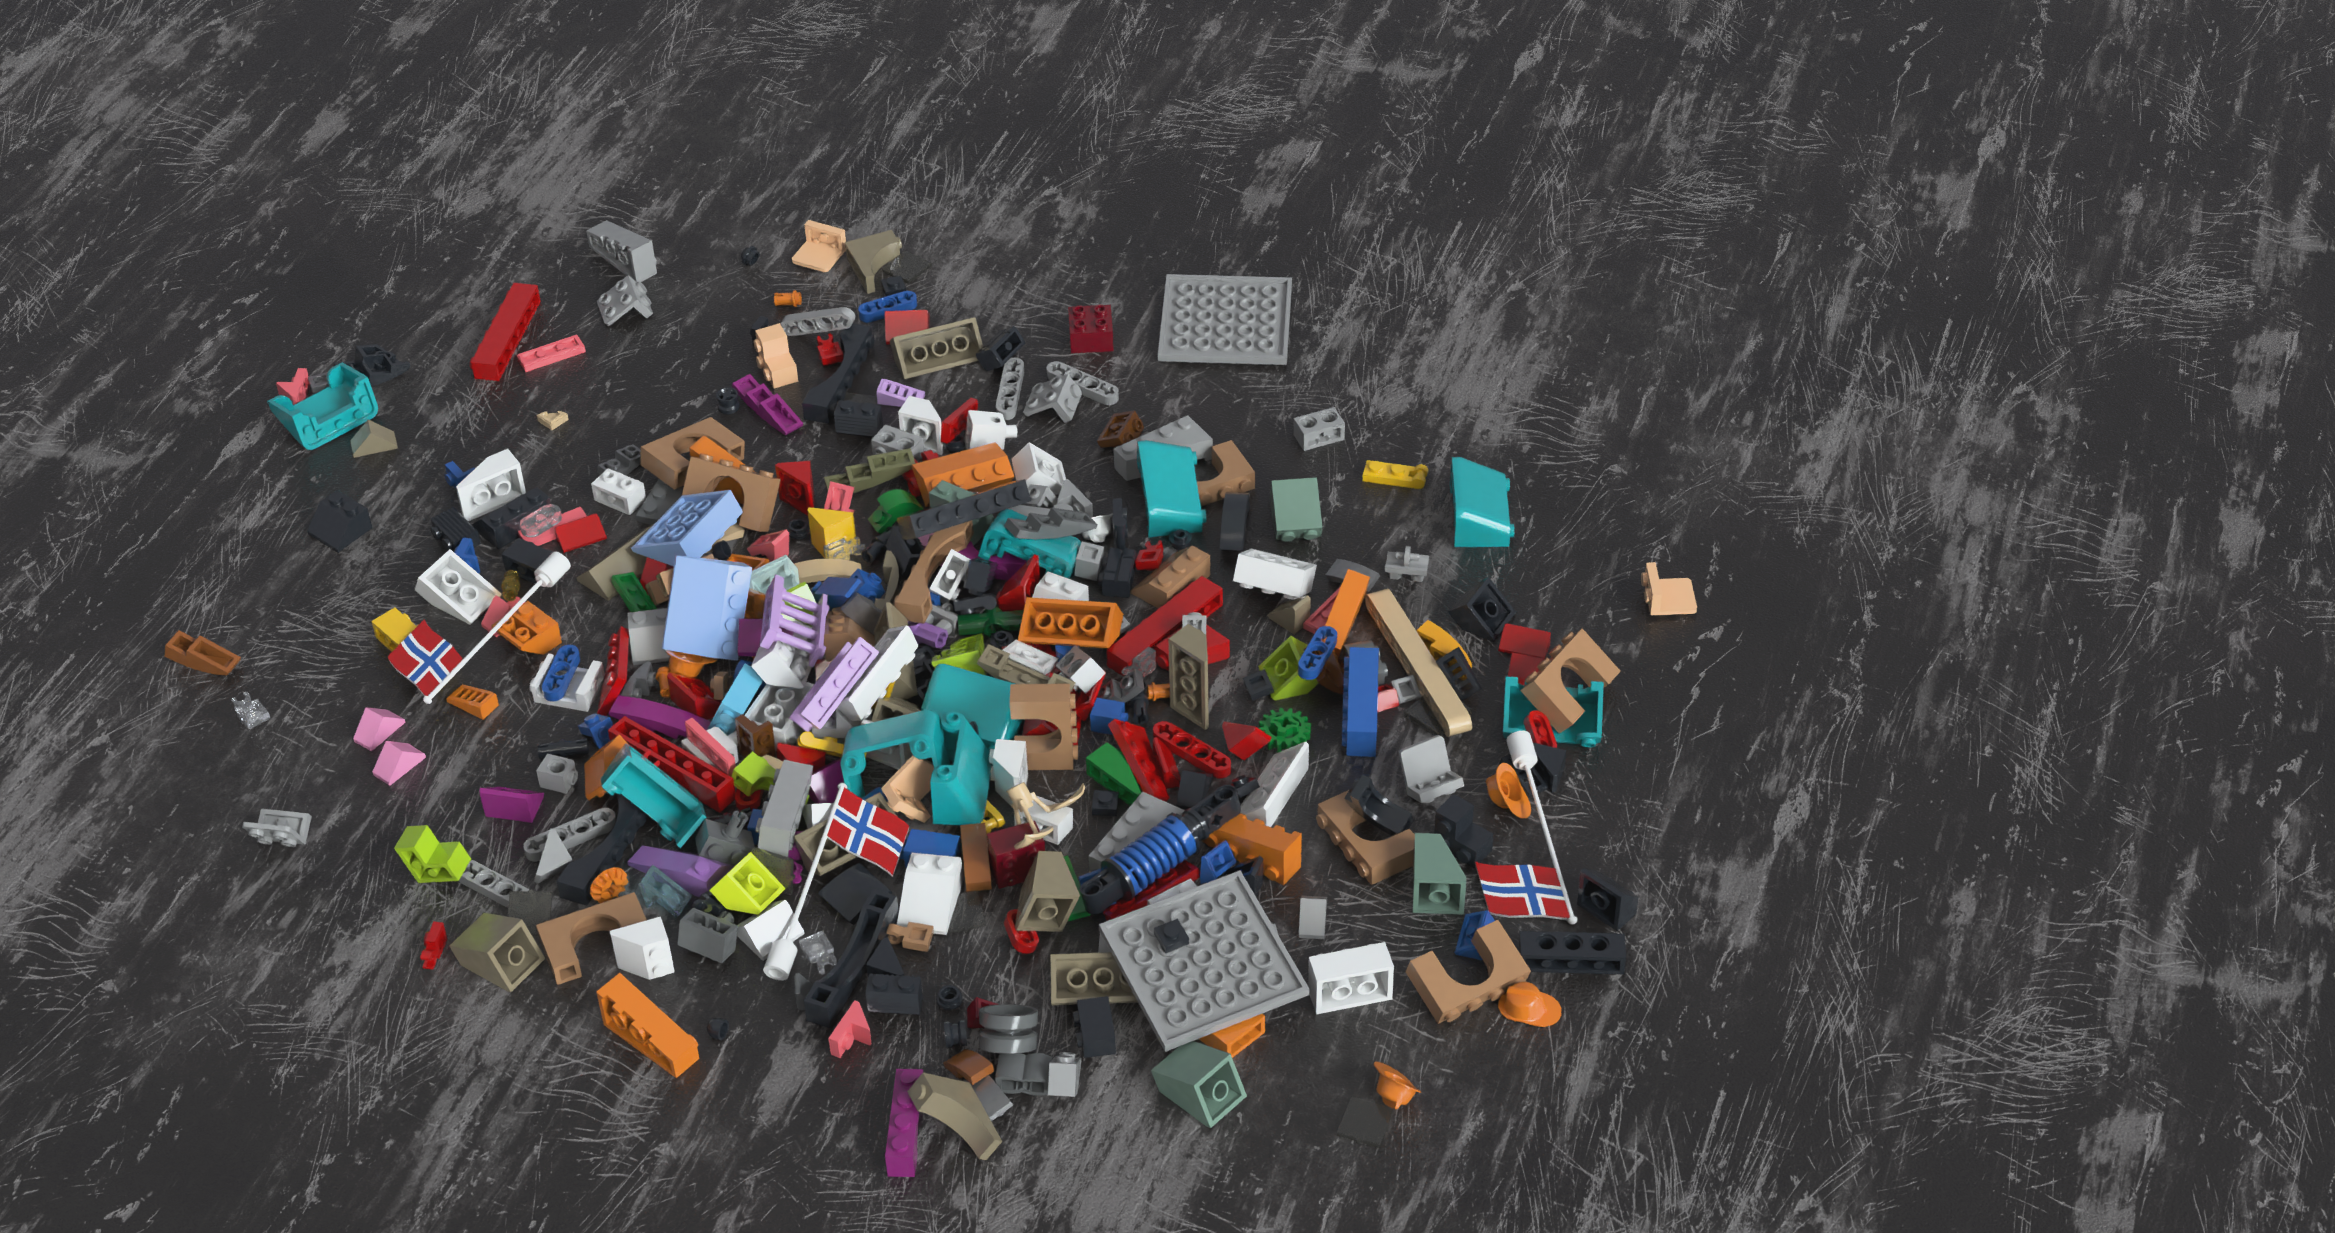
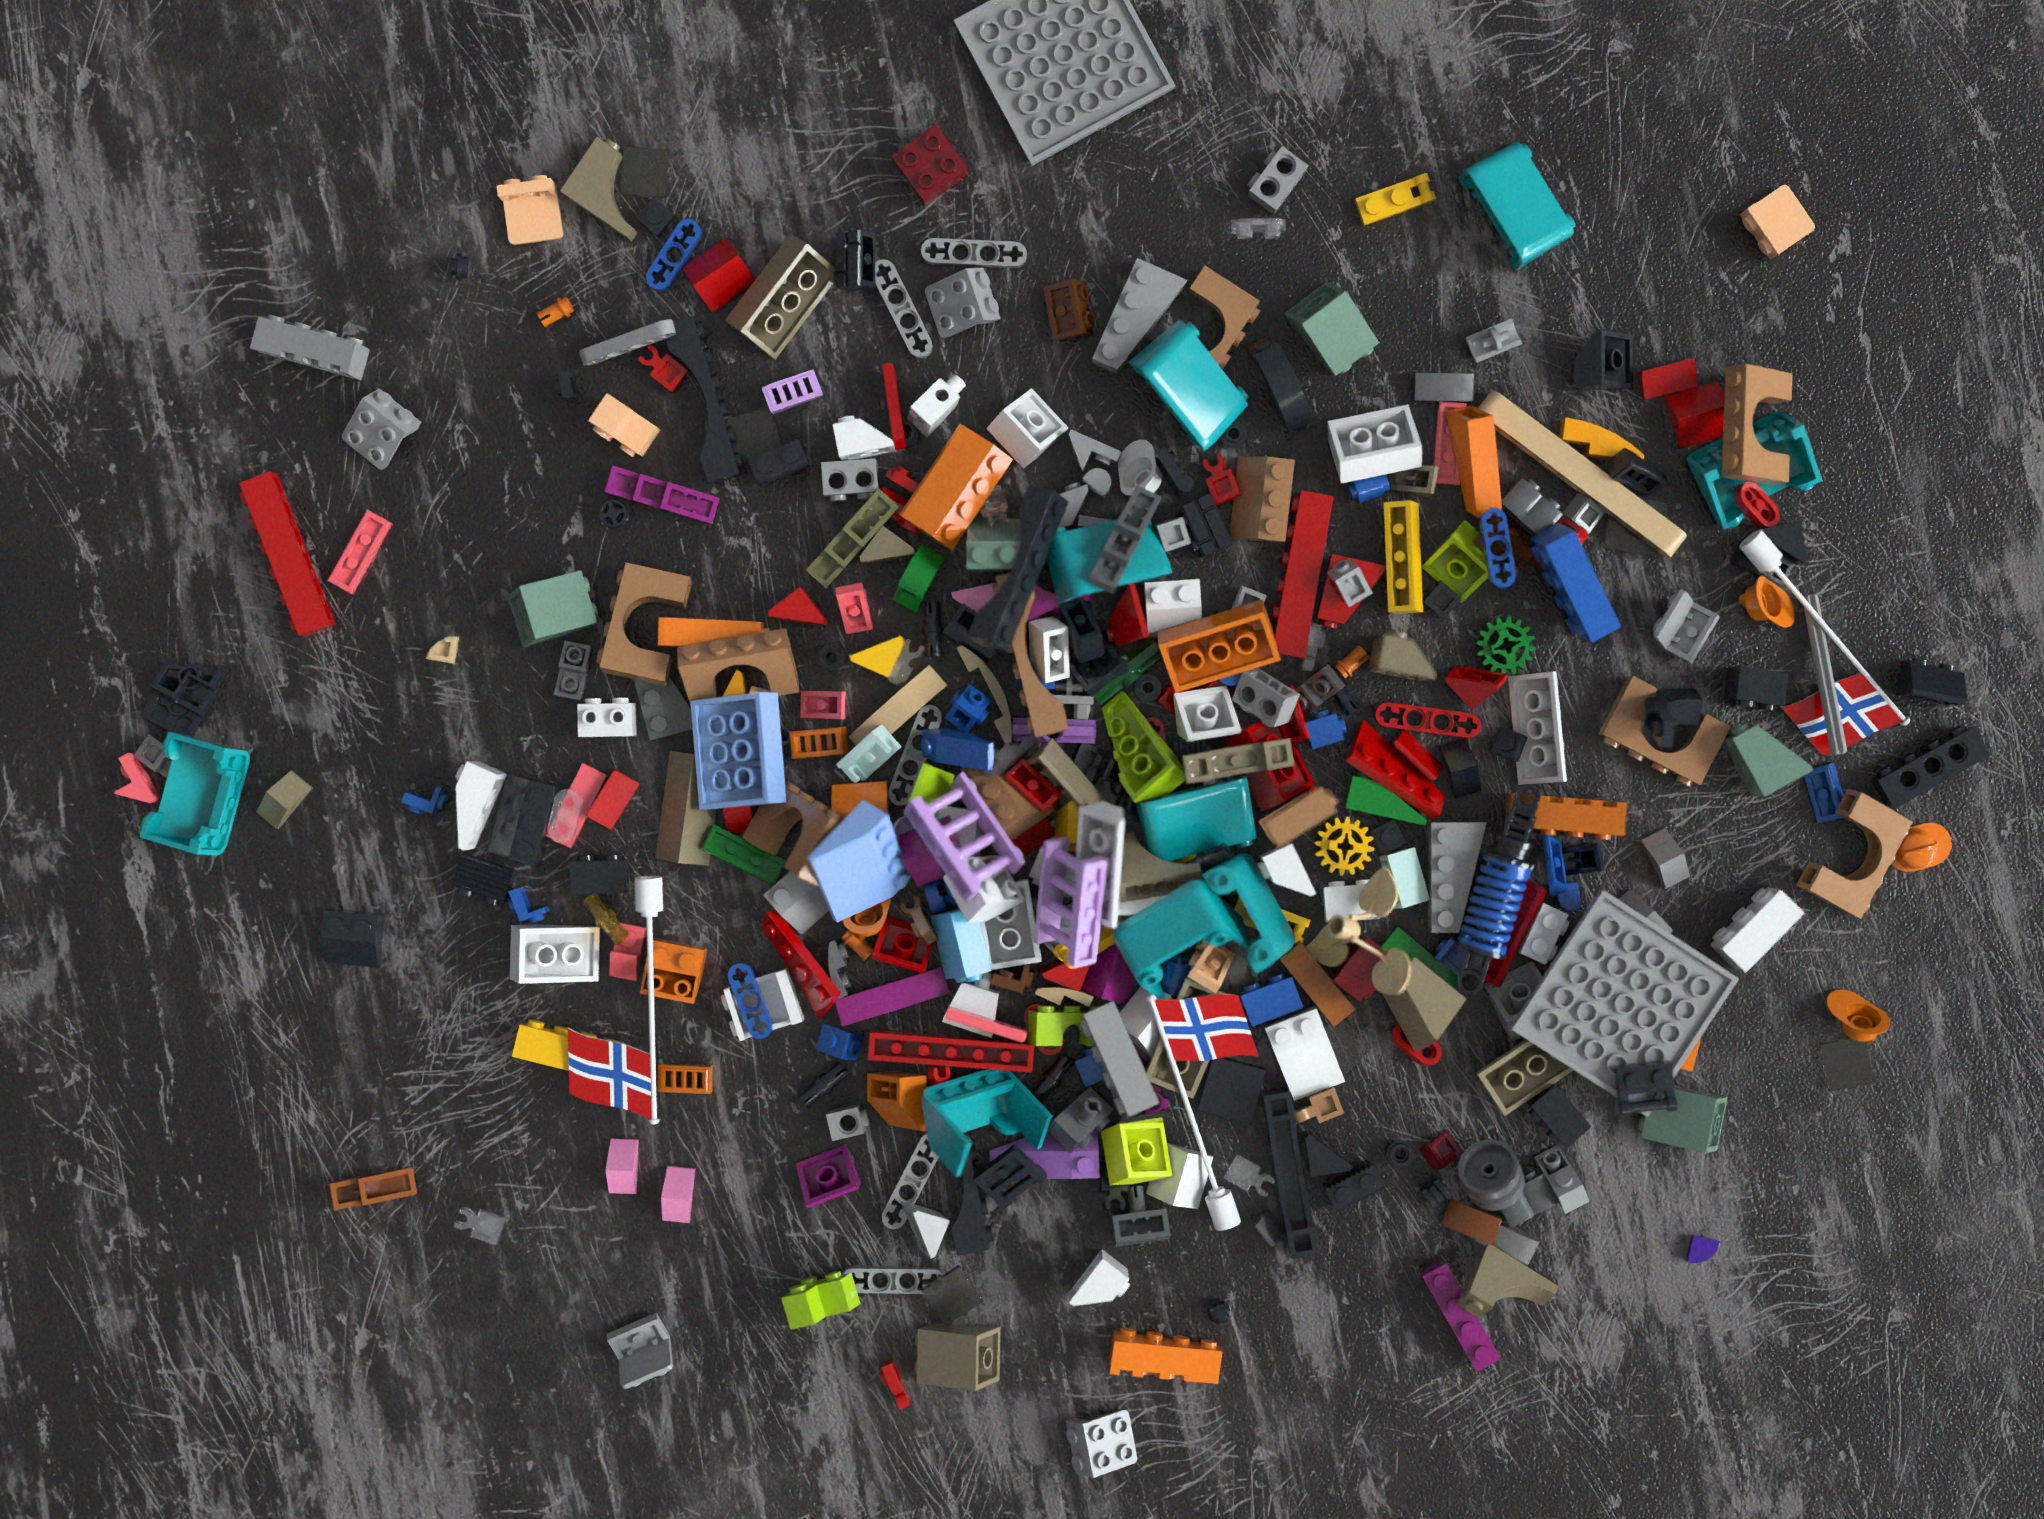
camera: 35 degrees left, 45 degrees up
medium nougat arch [536,892,647,985] -> none
orange gear [590,867,629,903] -> none
clear light blue slope [638,865,692,917] -> none
coral slope [828,1001,872,1058] -> none
light grey bracket [1023,484,1058,508] -> none
black plate [1154,918,1189,953] -> none
none -> sand green slope [507,570,598,648]
none -> dark tan slope [860,525,916,564]
none -> black plate [973,1144,1047,1209]
none -> red slope [1003,758,1062,814]
none -> bracket [1066,1409,1137,1478]
none -> clear plate [1231,218,1286,239]
none -> yellow gear [1314,816,1374,876]
none -> blue brick [1347,474,1390,503]
none -> light aqua hinge [1379,847,1430,908]
none -> yellow brick [1384,500,1423,614]
none -> black plate [1615,1060,1677,1117]
none -> dark purple tile [1686,1234,1720,1263]
none -> light grey axle [1804,594,1847,755]

